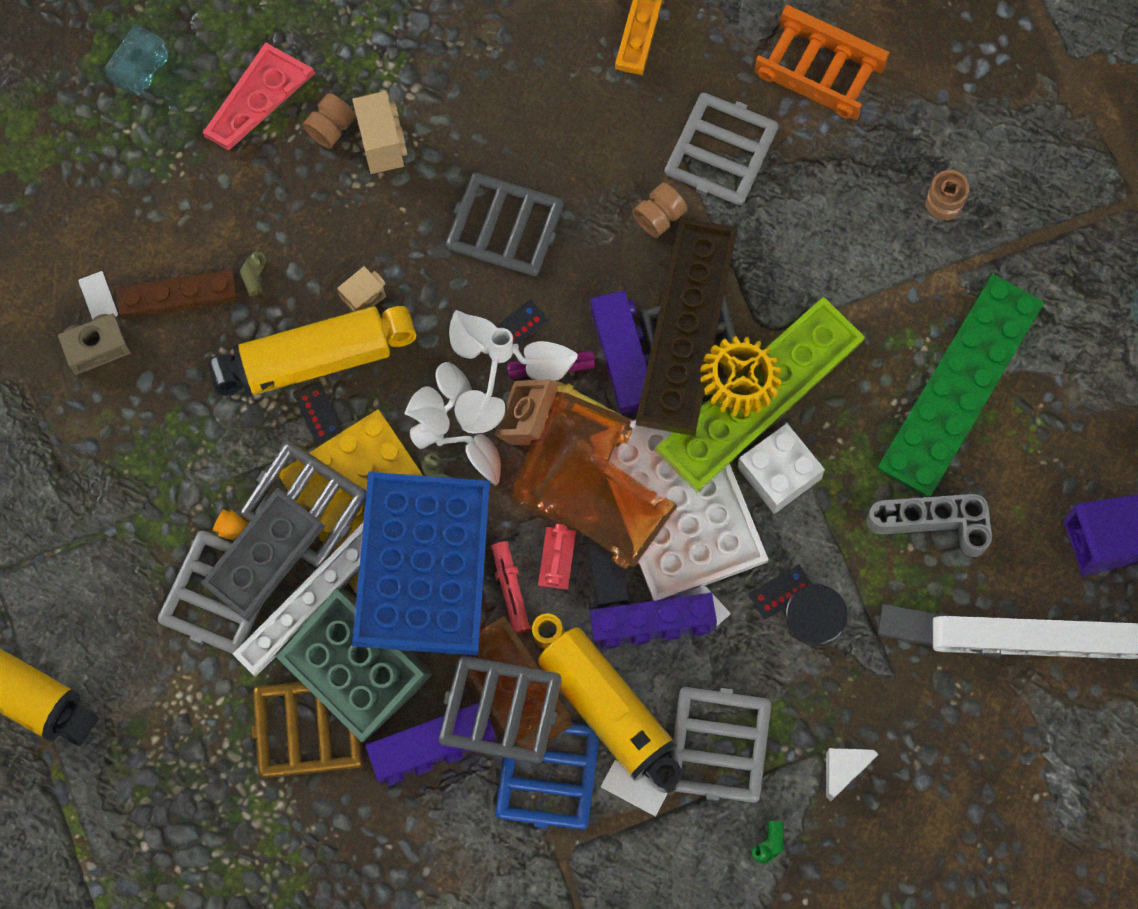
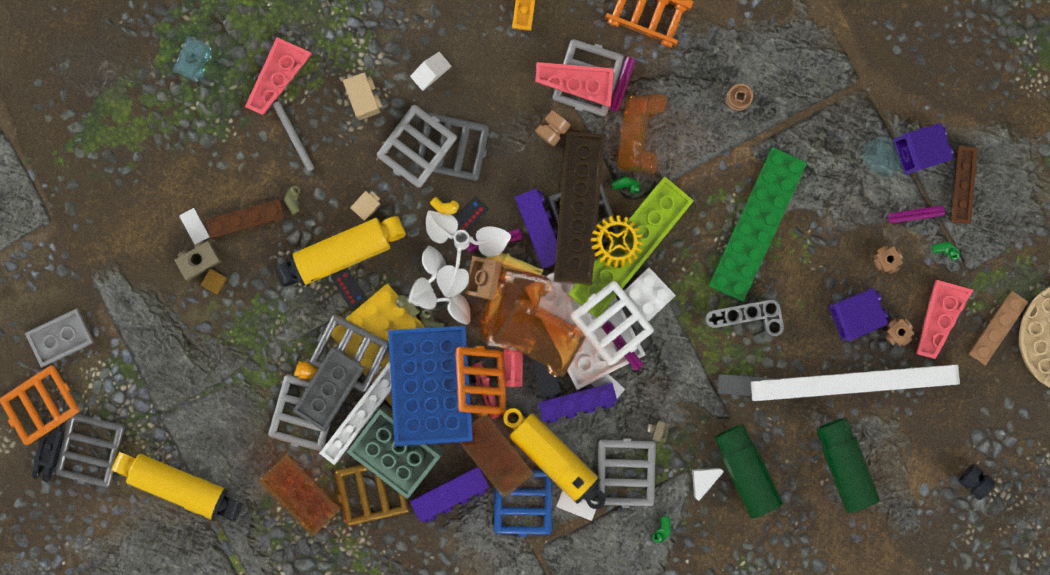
camera: 10 degrees left, 15 degrees up
medium nougat wheel [302,93,356,148] -> none
dark grey bar [439,655,562,764] -> none
black sticker [748,564,812,620] -> none
black tile [785,584,848,646] -> none
none -> pearl gold tile [201,269,227,295]
none -> clear orange brick [258,453,342,537]
none -> light grey bar [272,101,315,172]
none -> light grey bar [377,105,457,188]
none -> olive arm [395,295,420,318]
none -> white slope [410,52,452,91]
none -> yellow arm [430,197,459,215]
none -> orange bar [456,346,507,416]
none -> coral wing [535,62,614,107]
none -> white bar [571,281,654,365]
none -> magenta axle [602,321,643,370]
none -> magenta axle [609,57,636,112]
none -> green arm [611,177,640,194]
none -> clear orange windscreen [617,94,668,176]
none -> dark tan tile [647,421,670,442]
none -> dark green piece [714,424,784,519]
none -> dark green piece [816,418,881,513]

